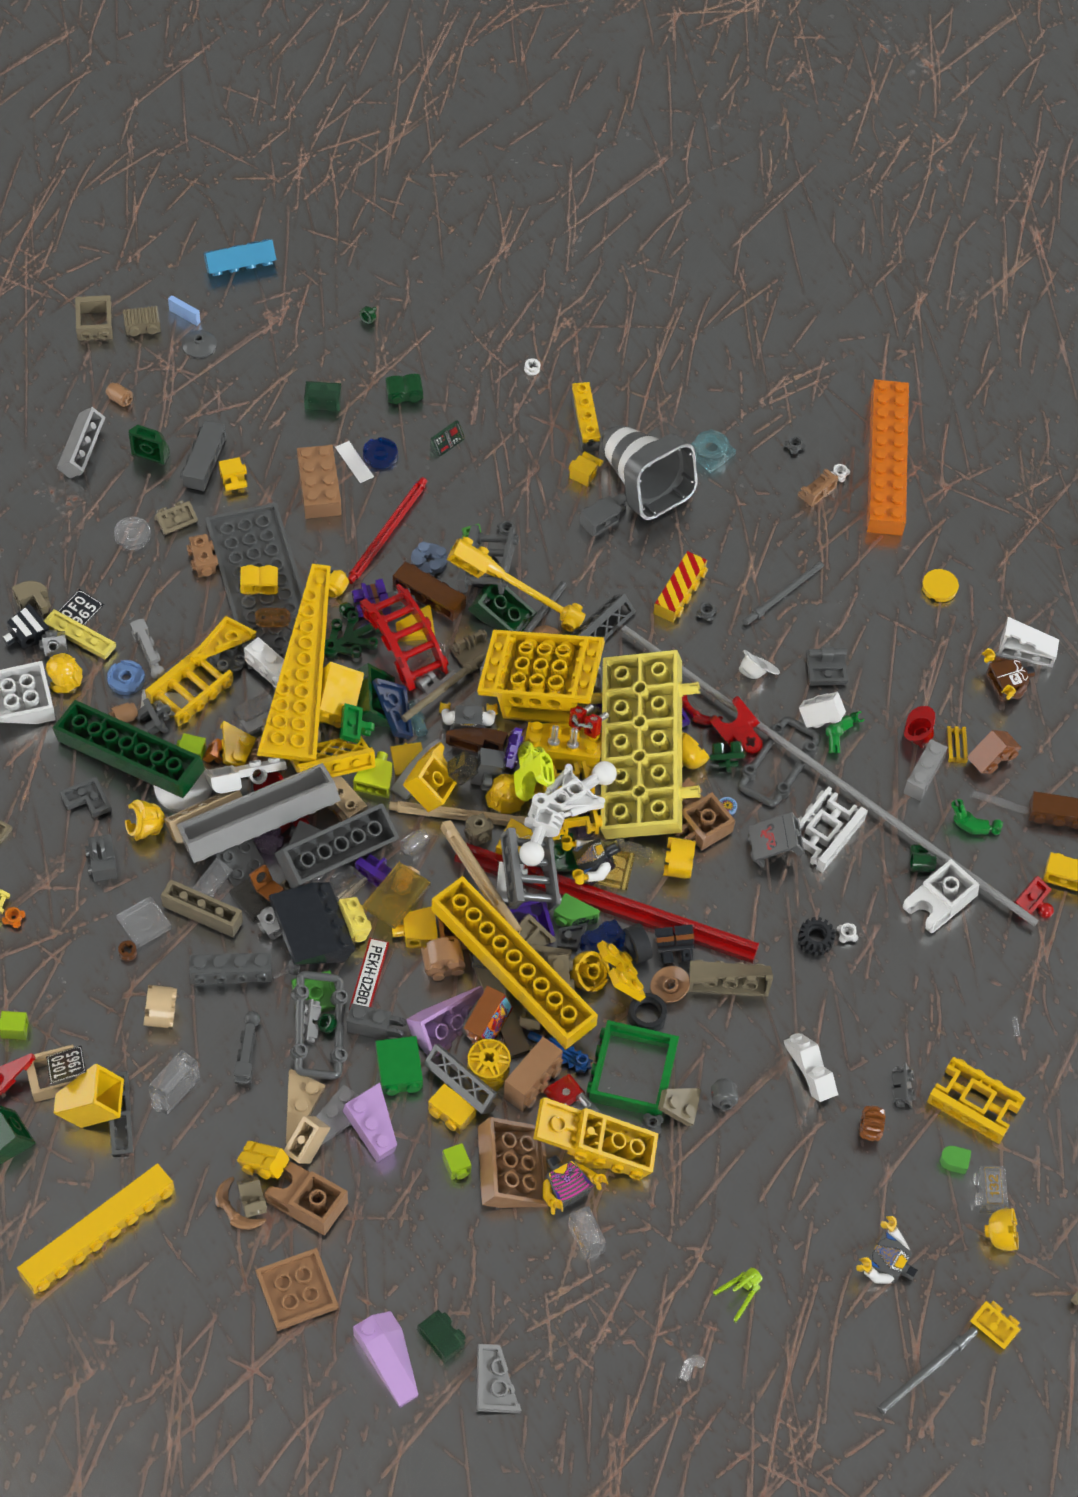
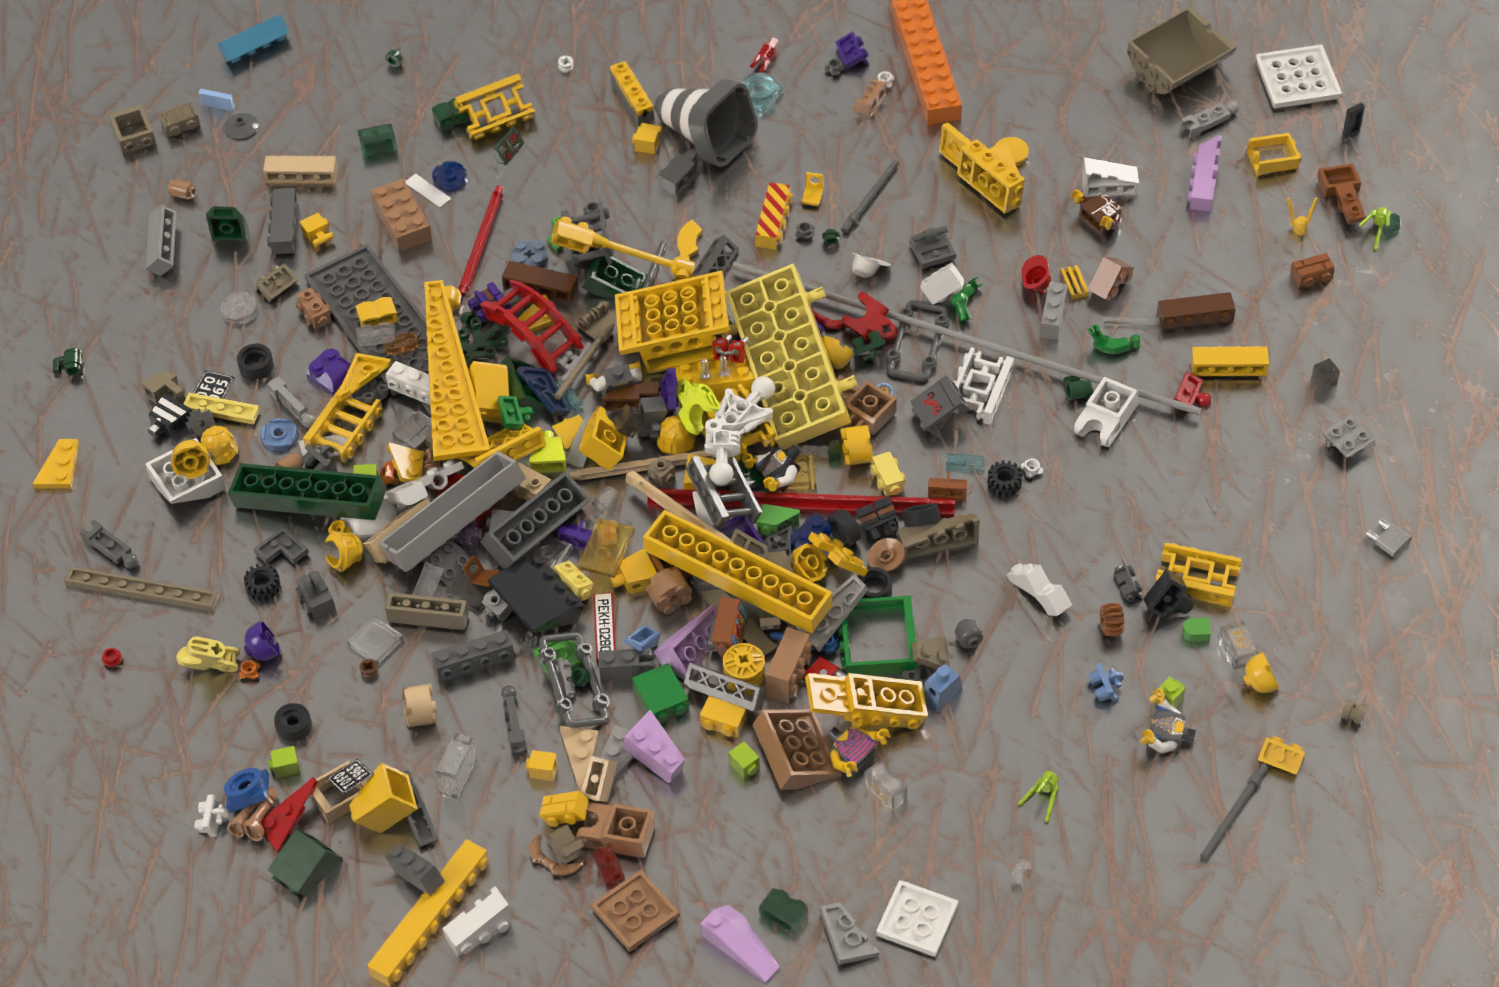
camera: 10 degrees left, 5 degrees down
none -> yellow cylinder [171,440,210,479]
none -> black tyre [237,343,273,379]
none -> black tyre [244,563,281,601]
none -> dark purple cylinder [244,621,281,661]
none -> tan brick [263,156,338,184]
none -> black tyre [274,703,312,741]
none -> dark purple slope [306,348,351,395]
none -> yellow plate [328,520,351,534]
none -> clear bracket [356,322,395,347]
none -> dark grey brick [385,843,445,896]
none -> white wedge [443,886,512,957]
none -> yellow fence [453,73,535,140]
none -> yellow brick [525,750,558,781]
none -> clear red hips [591,843,625,886]
none -> medium blue slope [624,625,661,651]
none -> yellow tile [677,220,703,258]
none -> red hinge [750,37,778,74]
none -> light grey wing [794,574,868,652]
none -> yellow bracket [802,172,824,206]
none -> dark green plate [822,229,840,244]
none -> clear green hinge [828,440,842,461]
none -> dark purple bracket [835,31,869,69]
none -> light yellow brick [870,452,906,496]
none -> white plate [876,880,958,957]
none -> black tyre [902,504,940,527]
none -> medium blue torso [924,665,963,713]
none -> dark orange panel [928,471,967,500]
none -> yellow wedge [939,122,1025,214]
none -> clear light blue axle [946,452,985,467]
none -> medium blue hips [1088,662,1124,702]
none -> black brick [1143,568,1194,618]
none -> lime brick [1157,676,1186,708]

